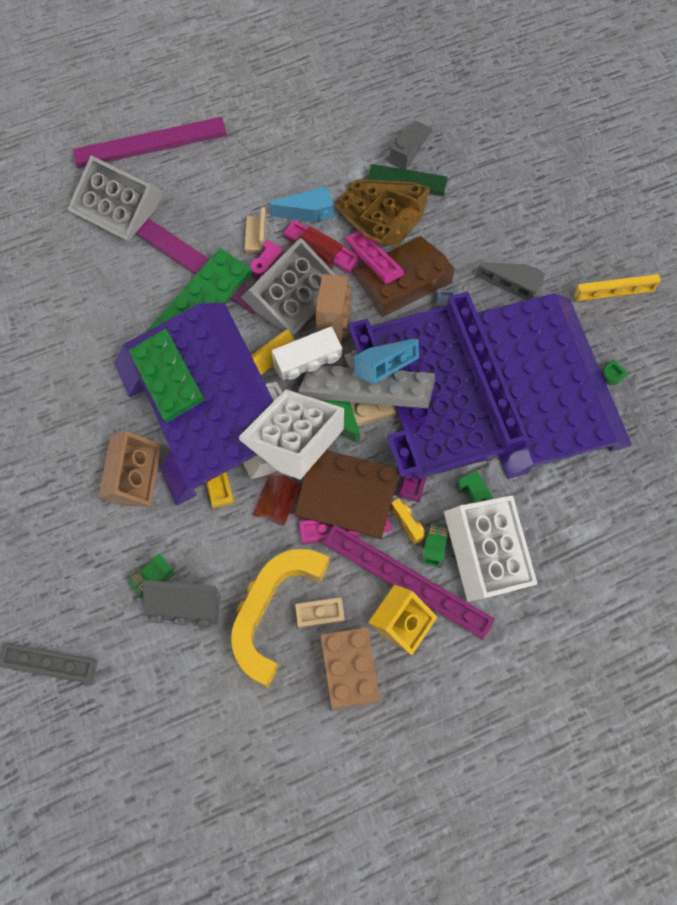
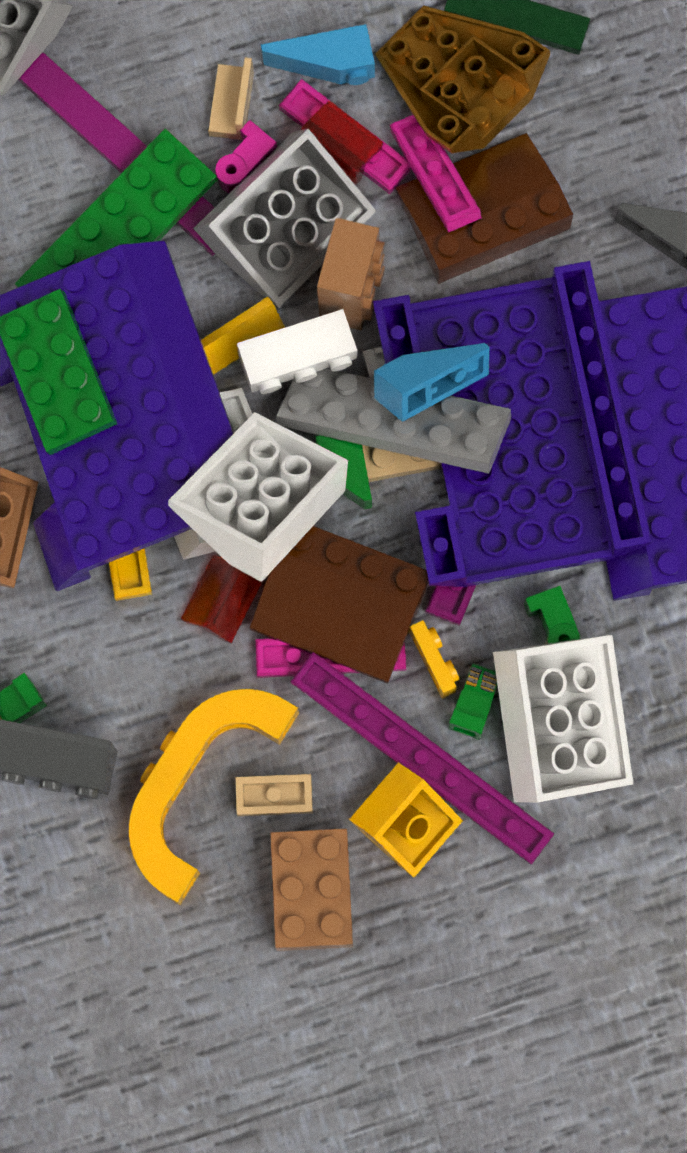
camera: 10 degrees right, 10 degrees up
sand blue tile [435,289,457,309] -> none

